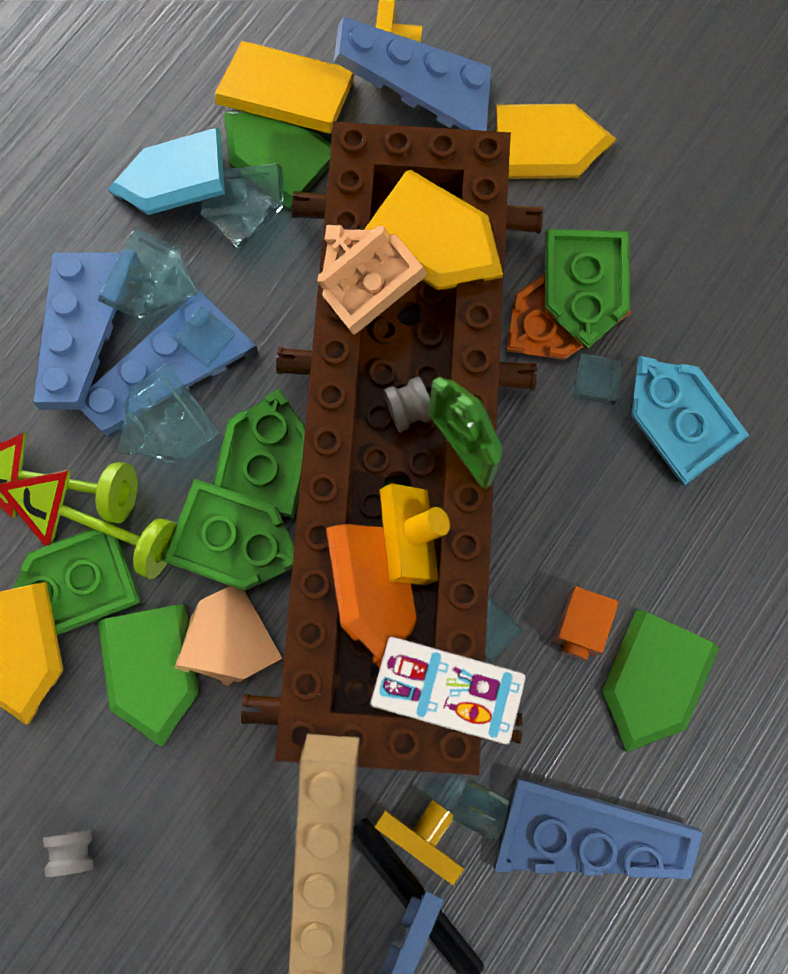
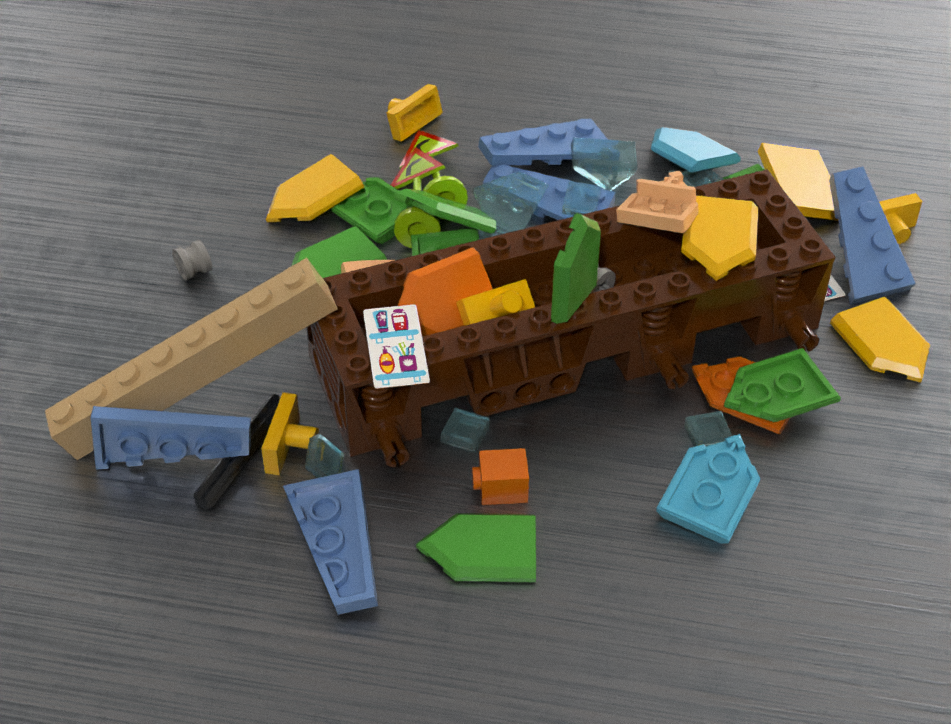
camera: 65 degrees right, 30 degrees down
none -> bright green tile [393,188,496,234]

